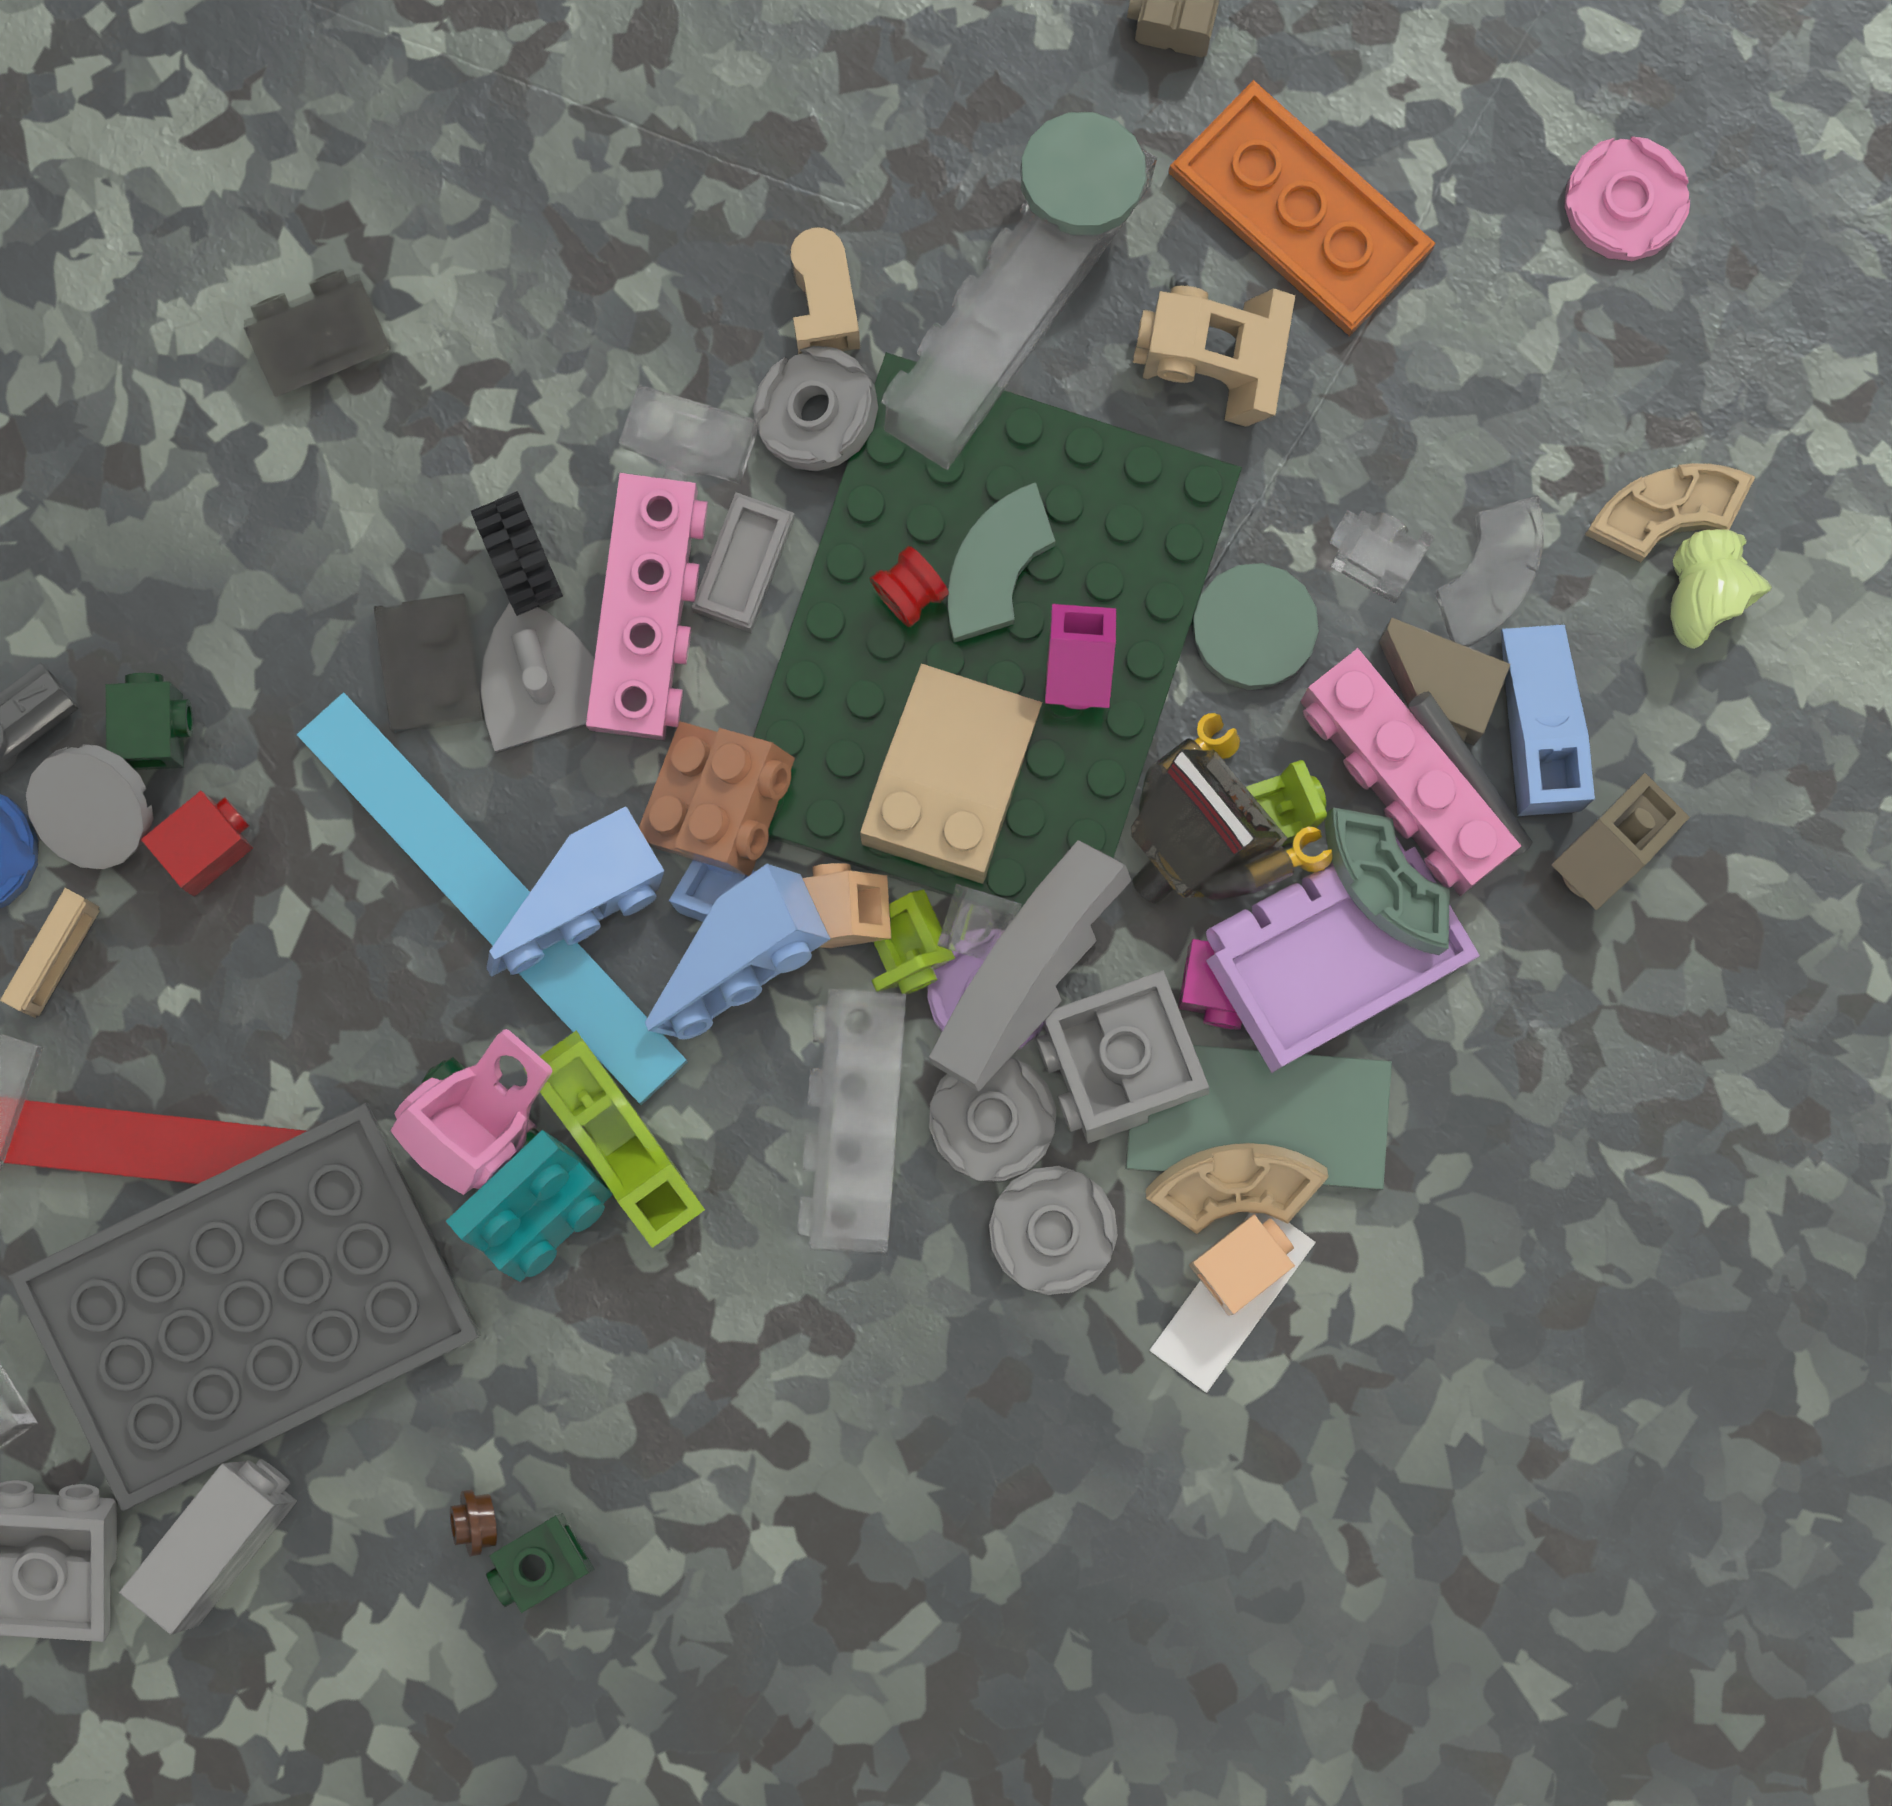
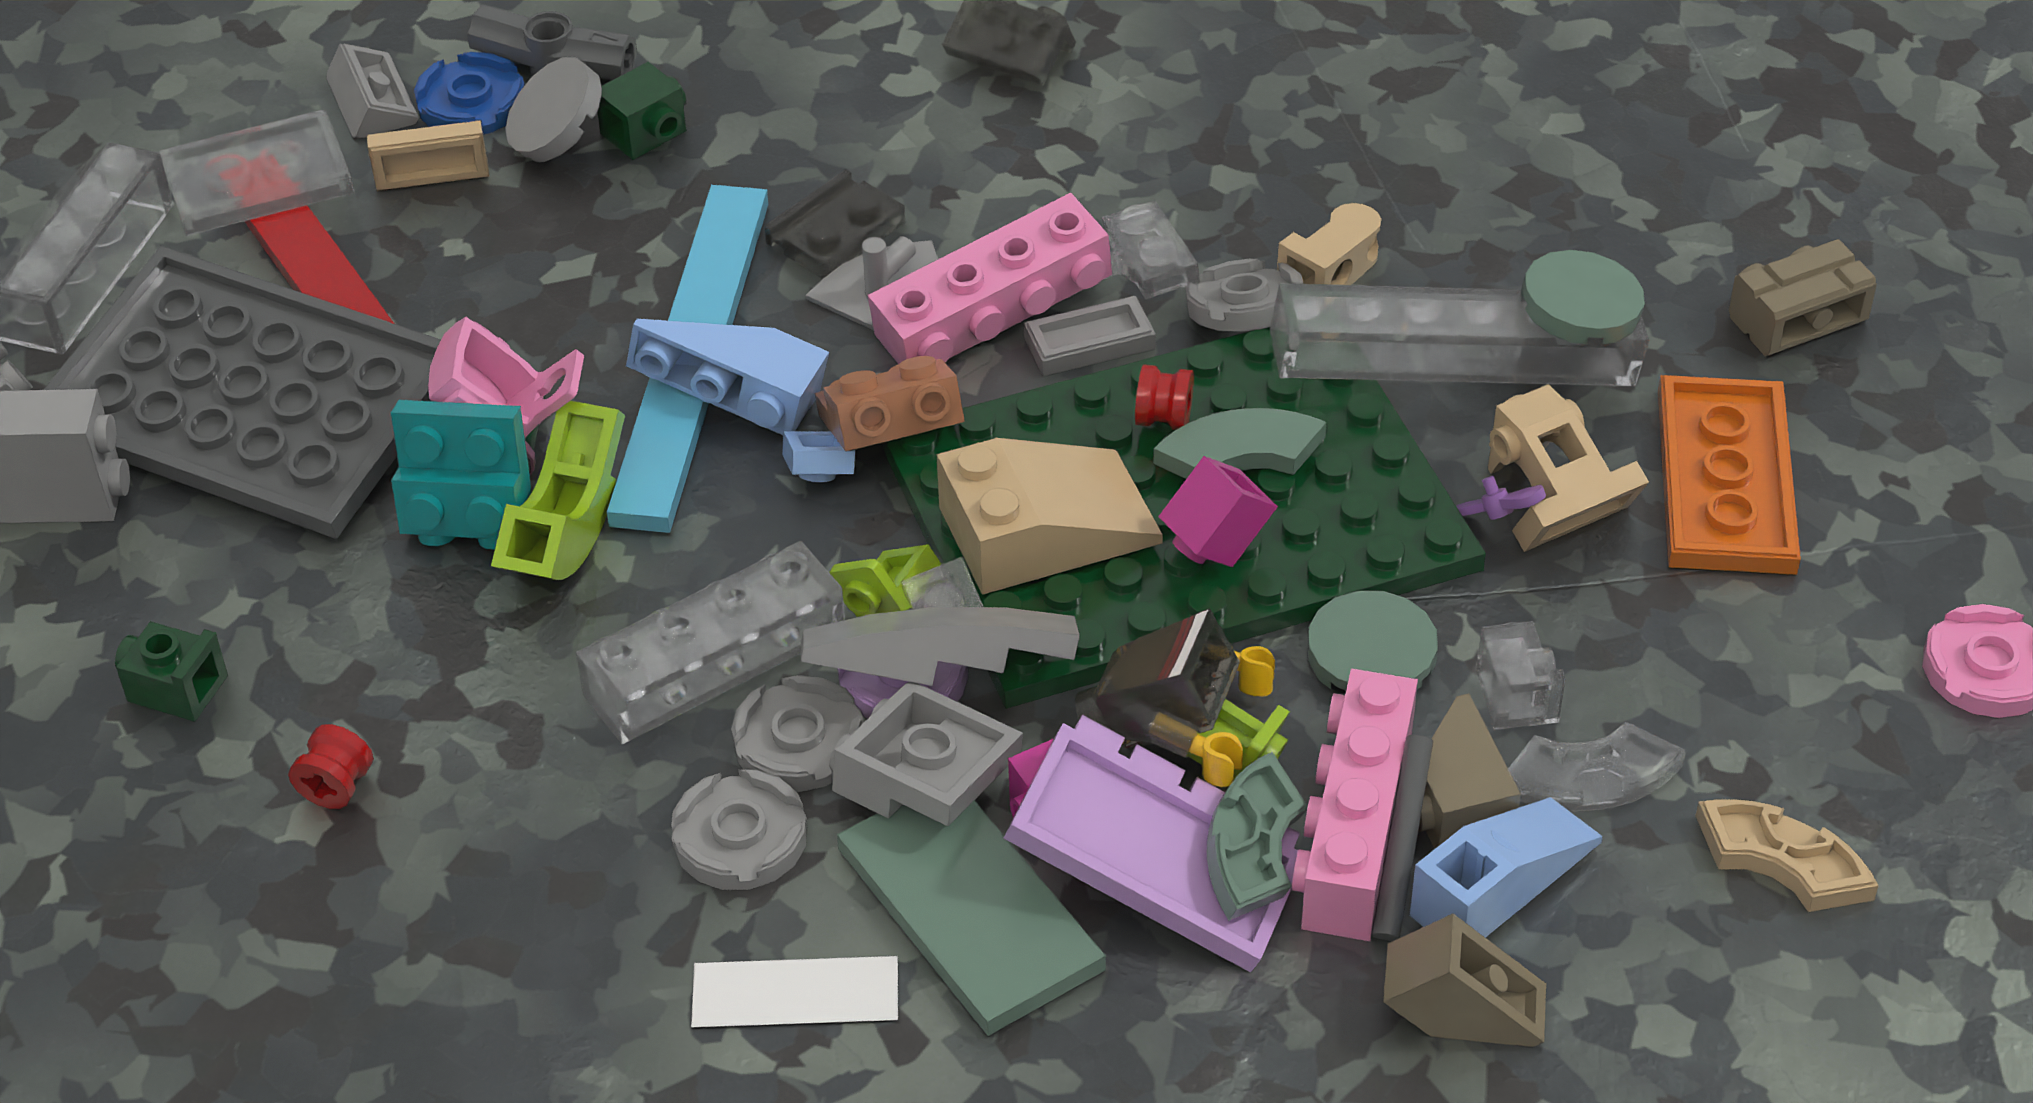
camera: 55 degrees right, 35 degrees down
red brick [141,790,253,897] -> none
reddish brown plate [450,1489,497,1557] -> none
black tyre [471,491,563,616] -> none
light blue slope [645,864,830,1039] -> none
light nougat brick [802,863,891,948] -> none
tan tile [1146,1143,1328,1234] -> none
light nougat brick [1189,1214,1295,1316] -> none
yellowish green hair [1670,529,1772,649] -> none
none -> red wheel [288,724,374,809]
none -> medium lavender piece [1456,476,1546,520]

